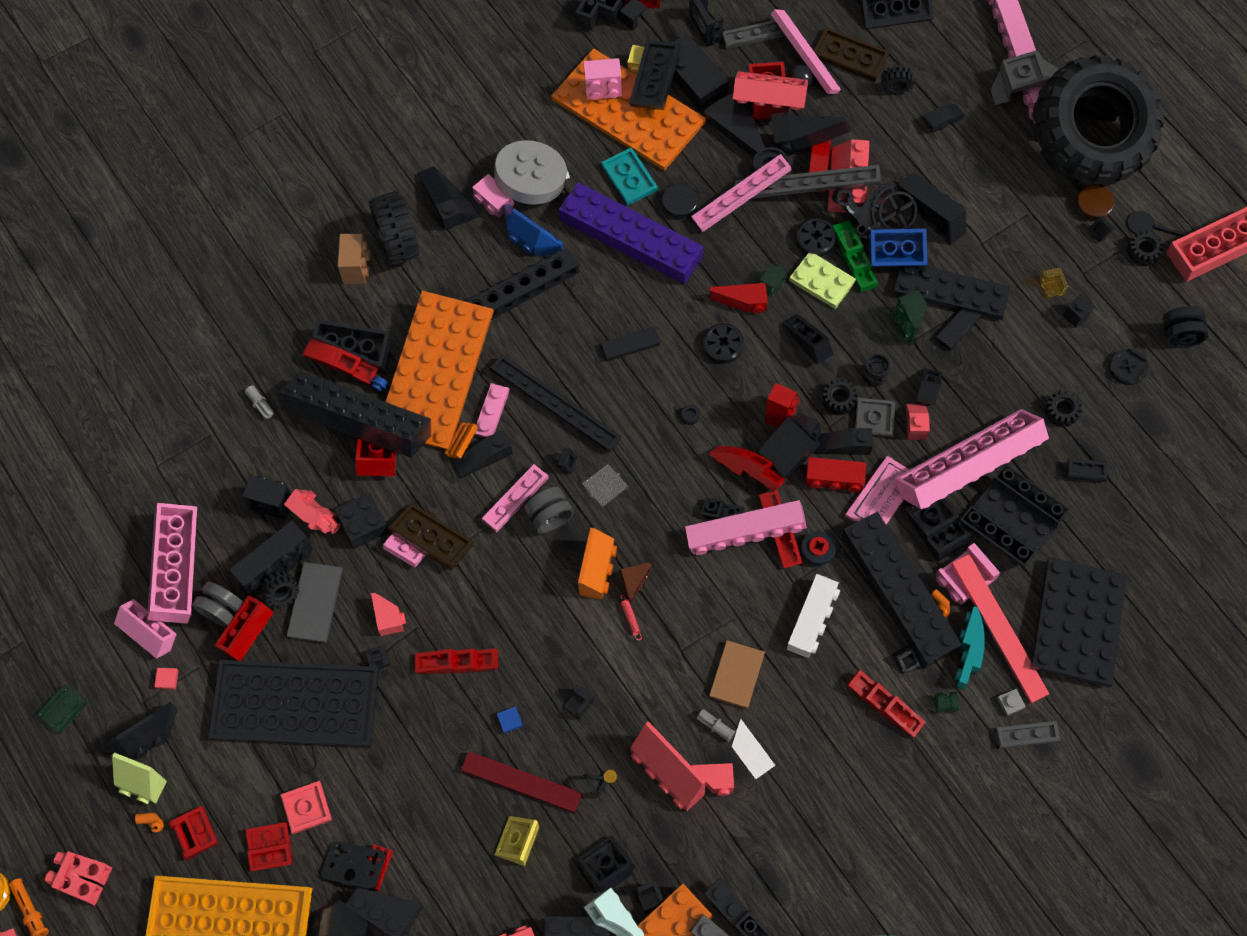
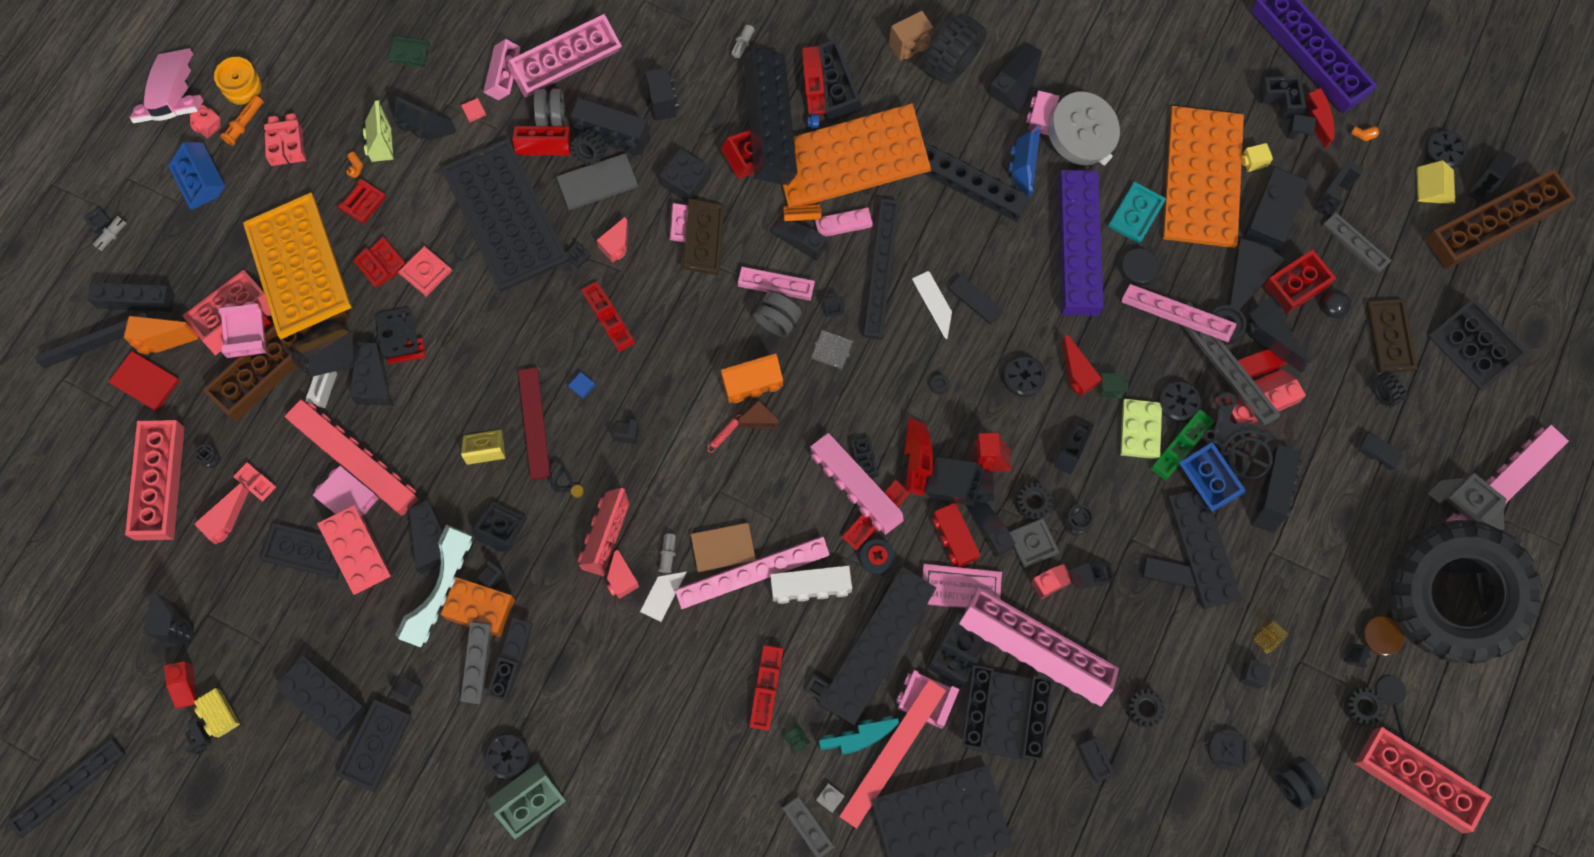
camera: 55 degrees right, 5 degrees up
coral hips [284,489,341,534] -> none
bright pink brick [584,58,622,100] -> none
black plate [629,40,681,110] -> none
coral slope [733,71,808,110] -> none
bright pink tile [771,10,841,94] -> none
clear green slope [893,290,927,346] -> none
orange arm [931,589,950,617] -> none
none -> bright pink plate [675,536,829,609]
none -> white sticker [912,271,952,339]

